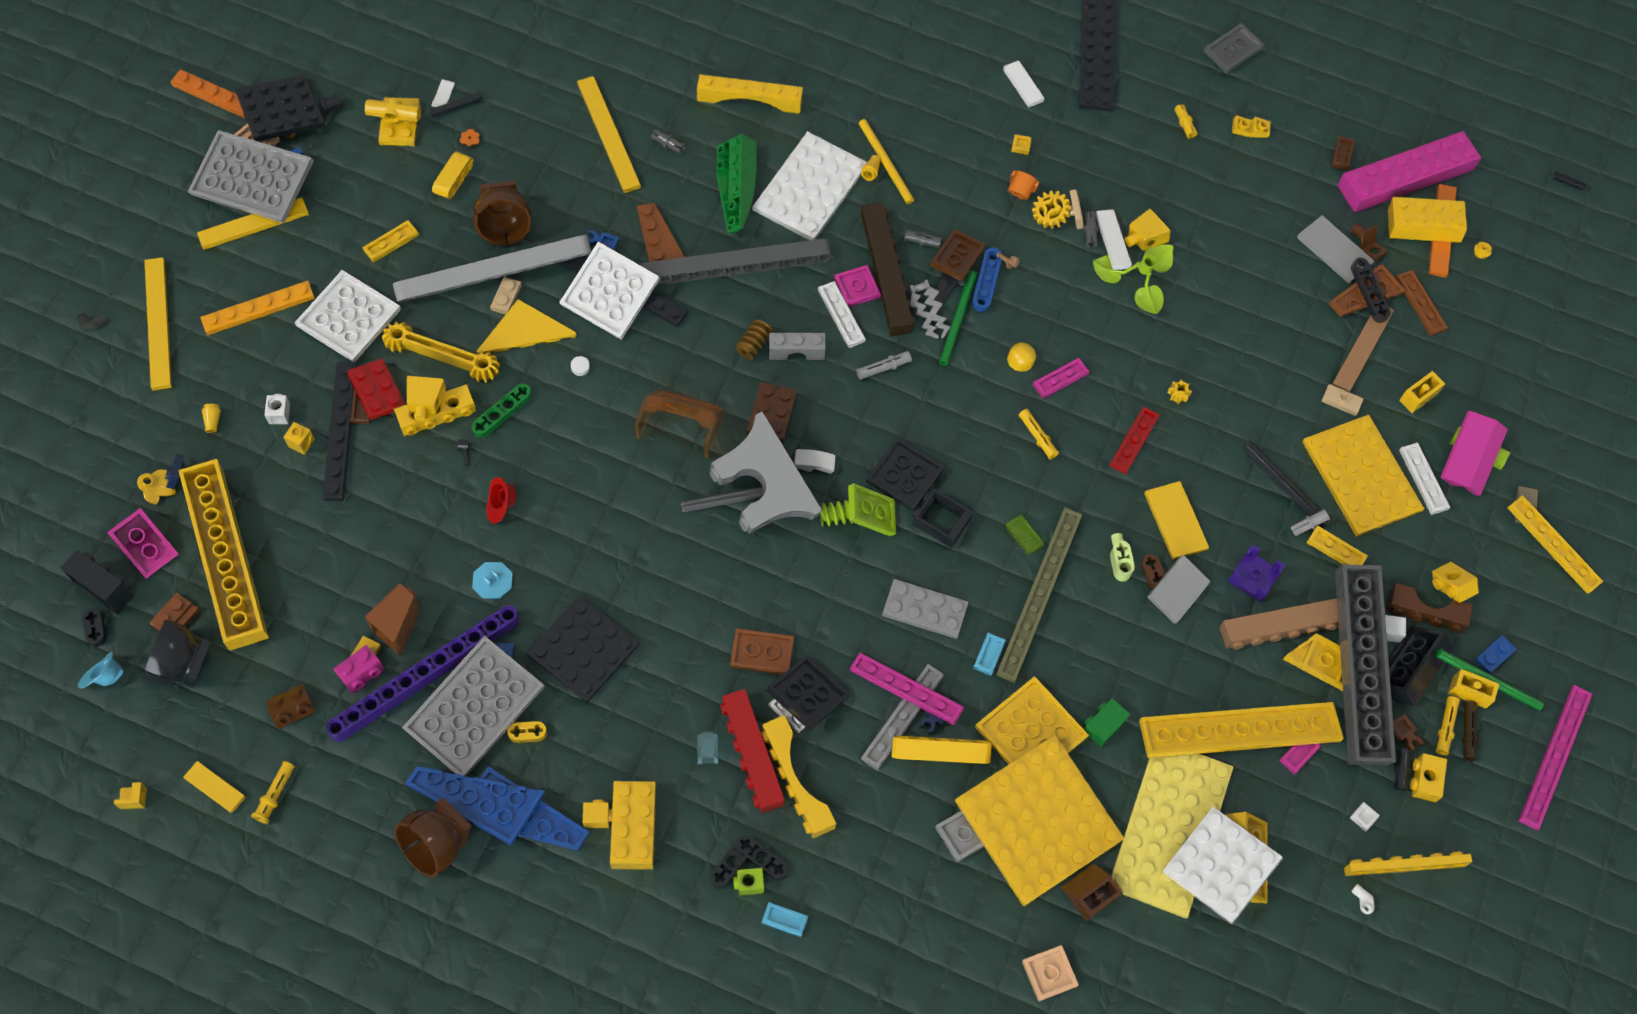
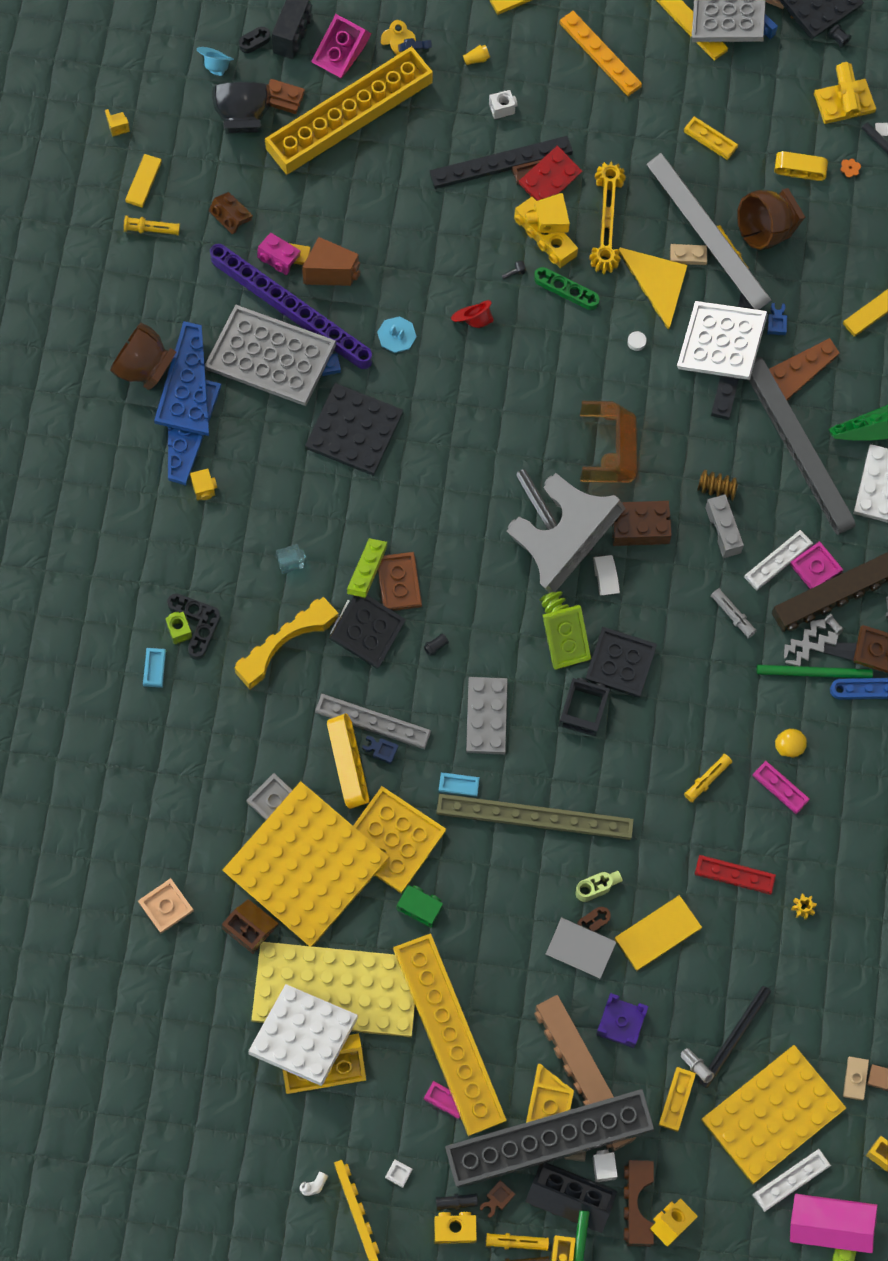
camera: 75 degrees right, 5 degrees up
yellow brick [284,422,315,455] -> none
white plate [295,270,401,362] -> none
yellow beam [507,721,547,743] -> none
yellow brick [610,781,656,869] -> none
red brick [720,689,785,814] -> none
dark pink tile [850,653,964,726] -> none
clear neon green tile [1005,515,1044,556] -> none
none -> lime plate [347,538,387,598]
none -> black pin [423,633,449,656]

